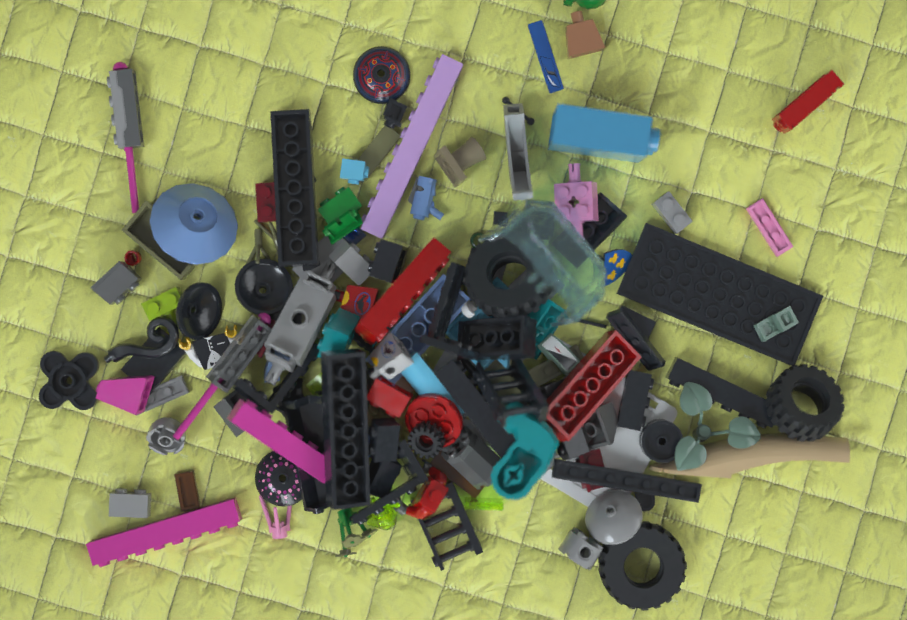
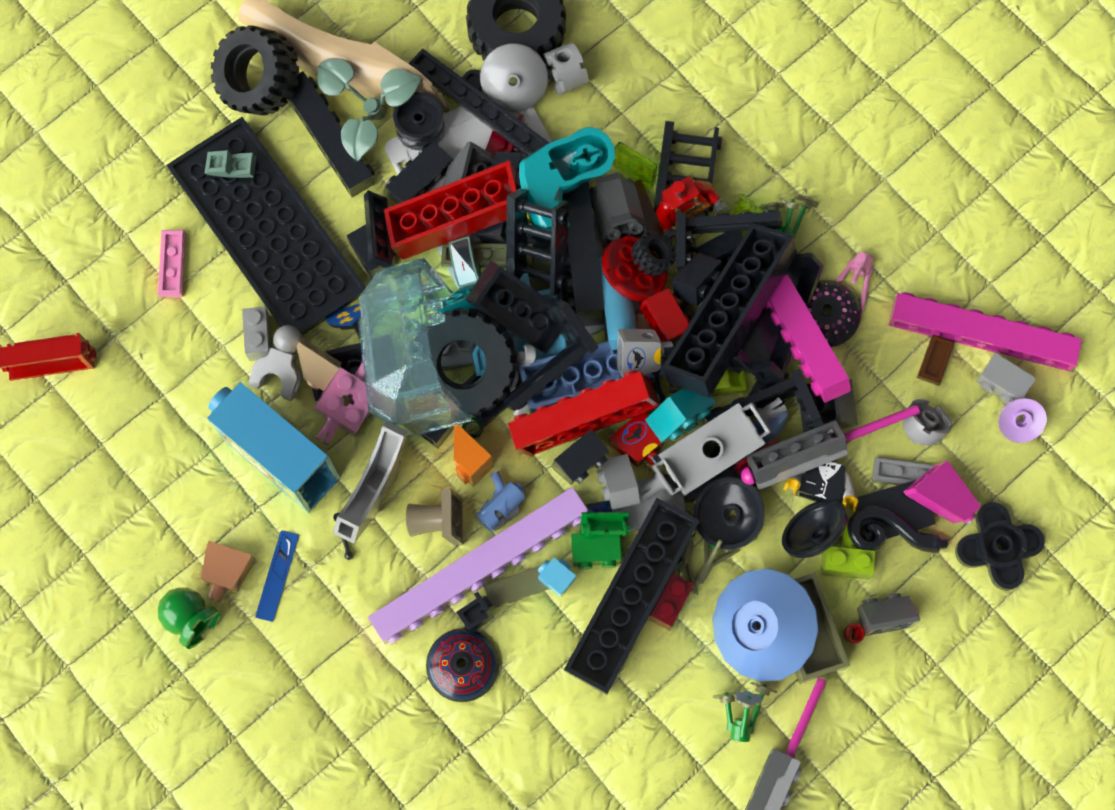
camera: 150 degrees left, 15 degrees down
none -> light grey piece [249,325,303,401]
none -> tan slope [297,337,341,391]
none -> orange slope [454,424,493,487]
none -> plant [713,682,777,742]
none -> lavender dish [998,398,1047,443]

